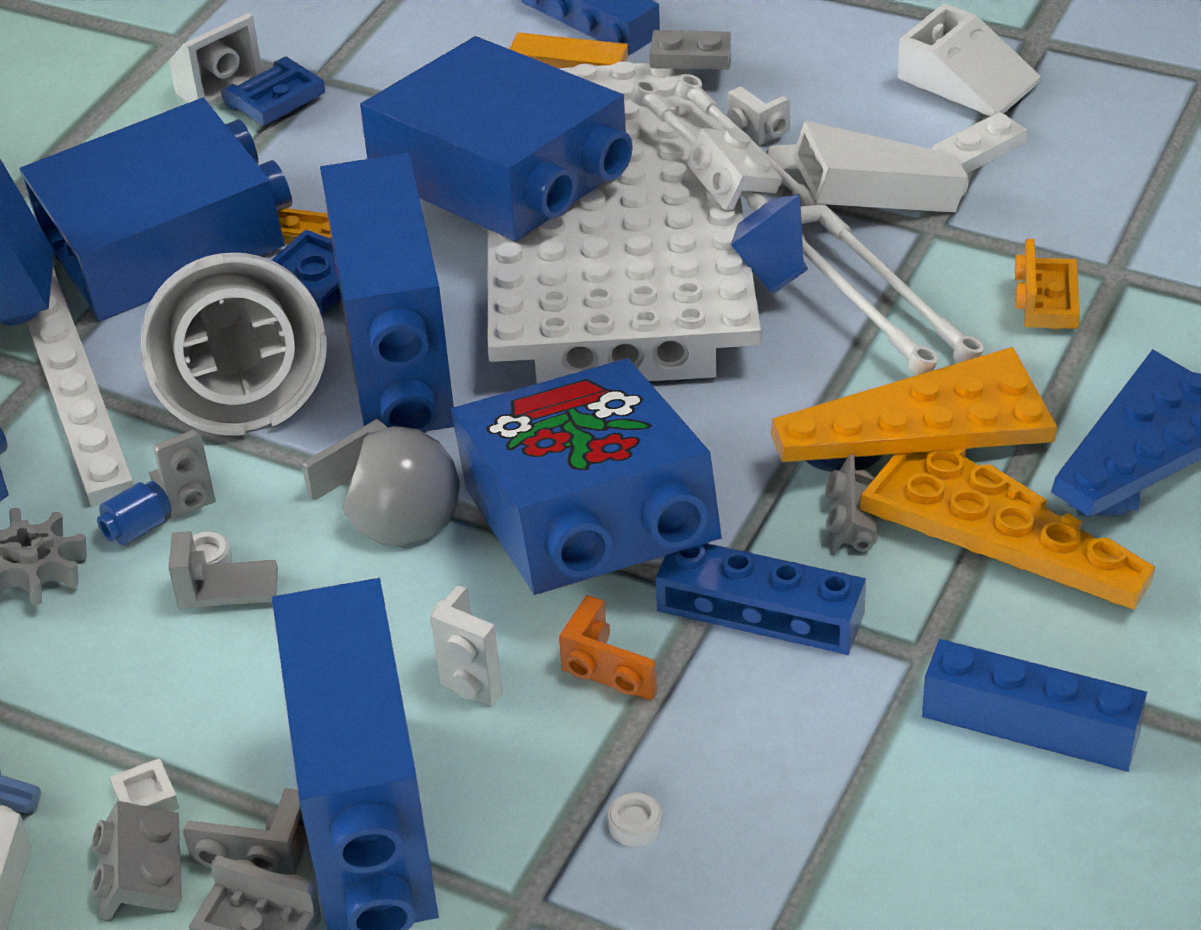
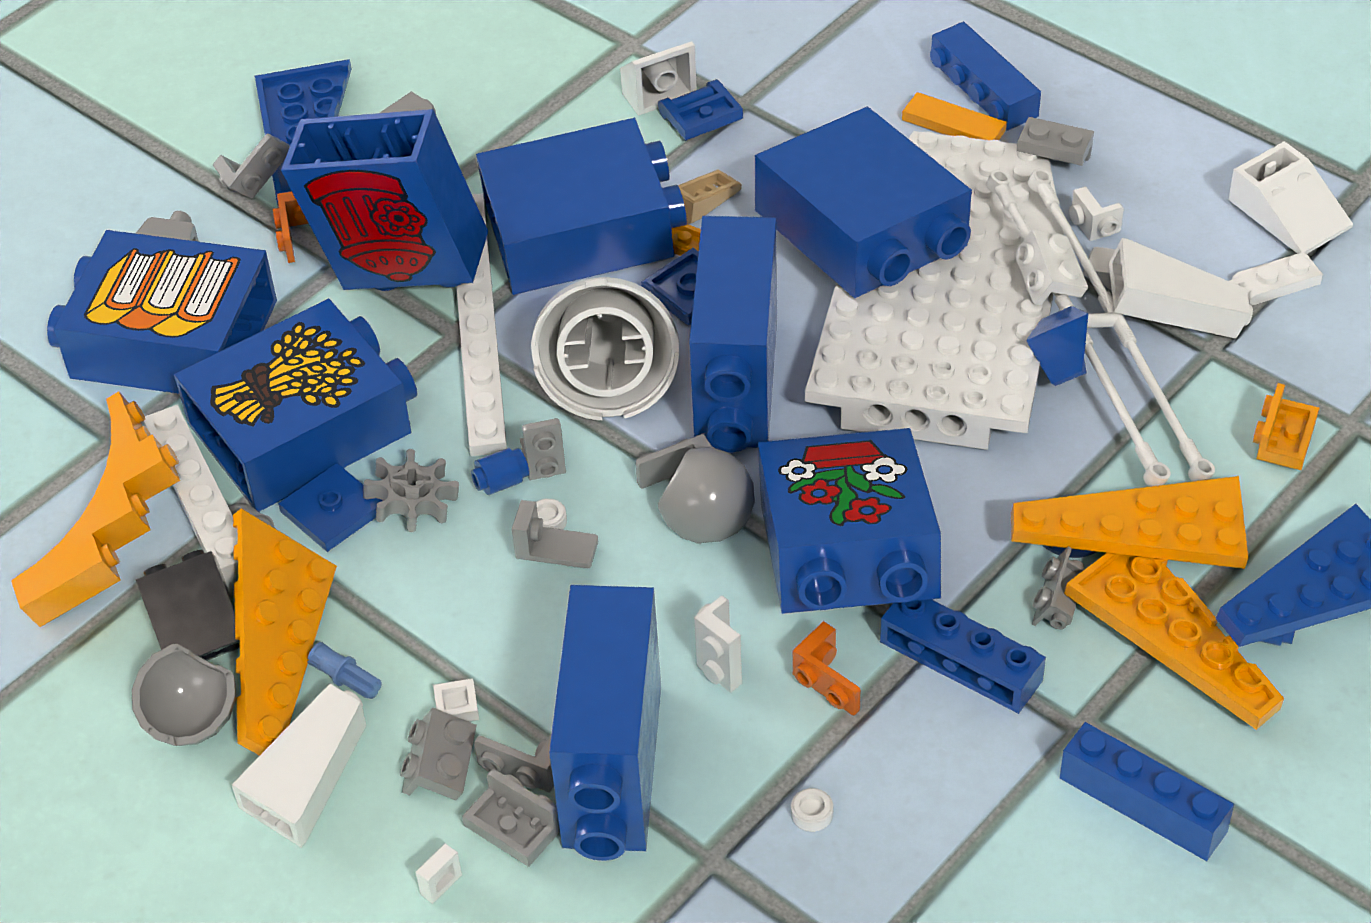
camera: 15 degrees right, 5 degrees up
none -> tan slope [678,169,742,224]

